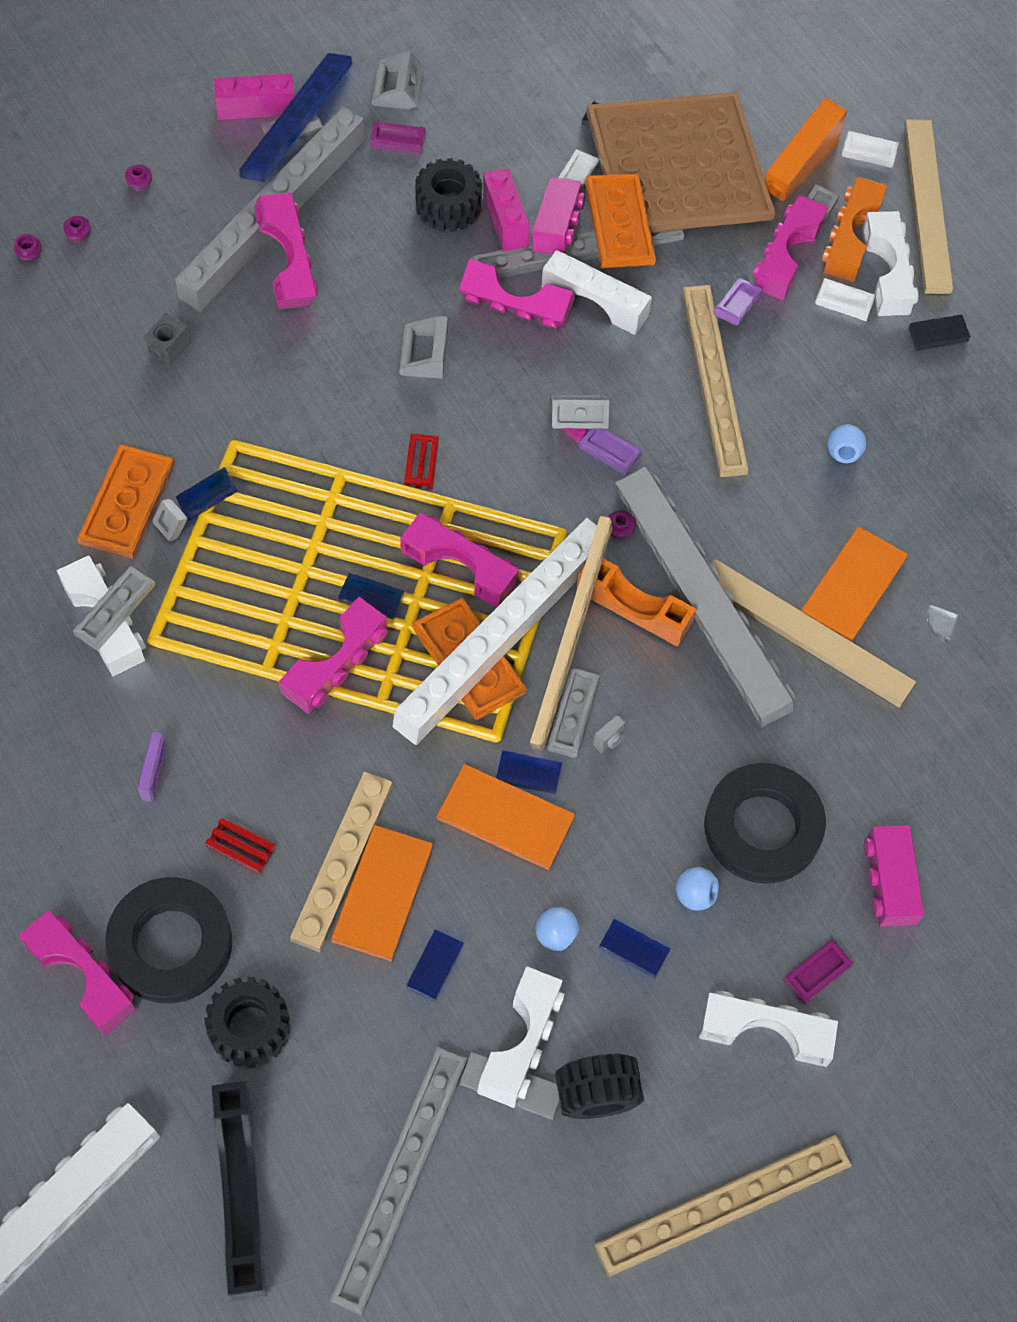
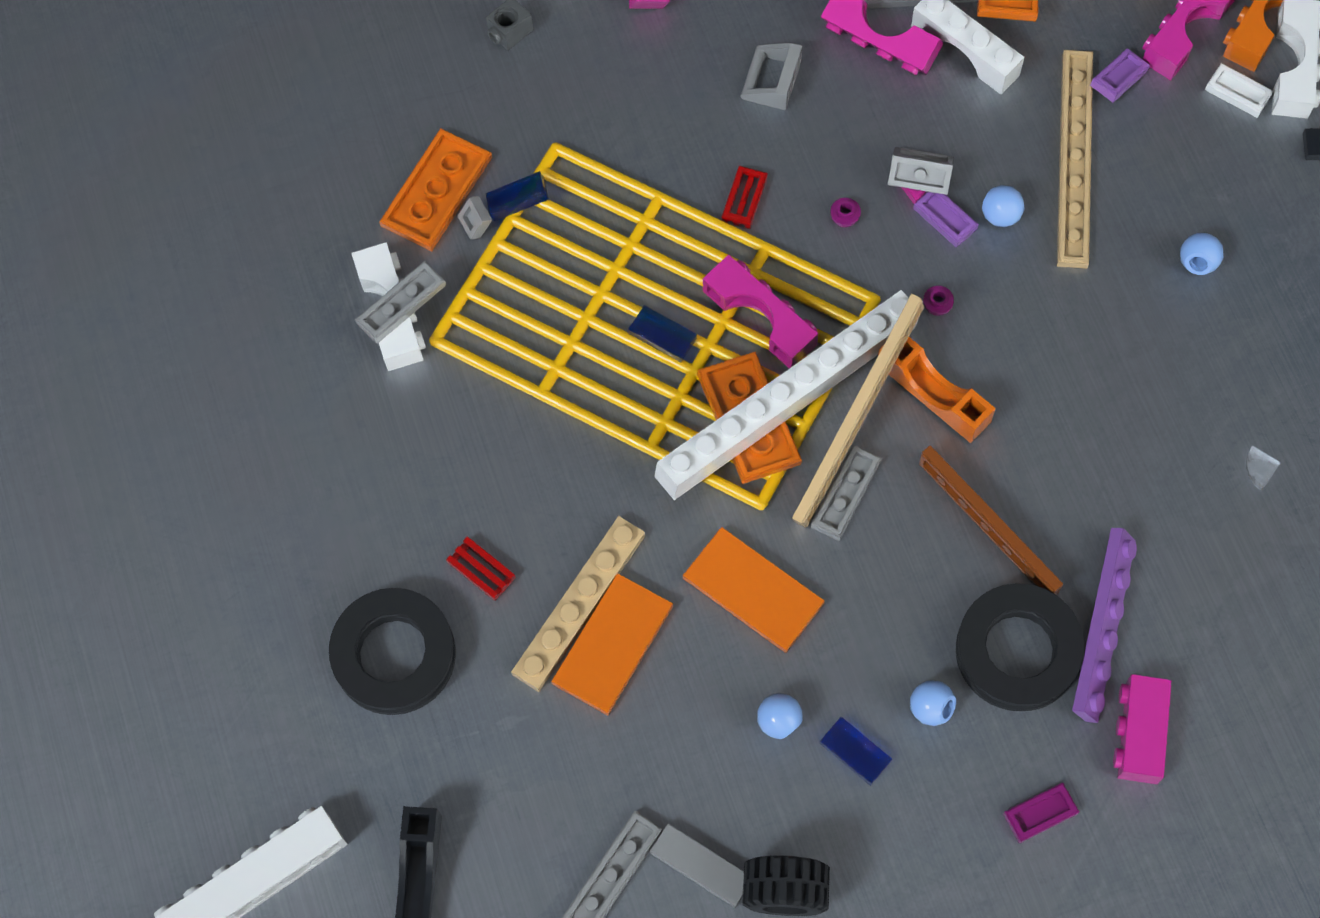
camera: 20 degrees right, 5 degrees up
dark pink arch [18,910,136,1037] -> none
medium lavender tile [138,732,167,802] -> none
black tyre [204,977,291,1068] -> none
dark pink arch [279,597,388,714] -> none
clear blue tile [406,929,464,1002] -> none
white arch [477,966,565,1108] -> none
clear blue tile [496,750,562,794] -> none
light grey plate [593,715,625,754] -> none
light grey brick [615,466,795,728] -> none
white arch [699,991,838,1067] -> none
tan tile [711,559,916,708] -> none
orange tile [801,526,909,642] -> none
none -> magenta plate [830,198,861,227]
none -> dark orange tile [919,445,1063,595]
none -> light blue piece [982,185,1025,228]
none -> medium lavender plate [1072,528,1137,723]

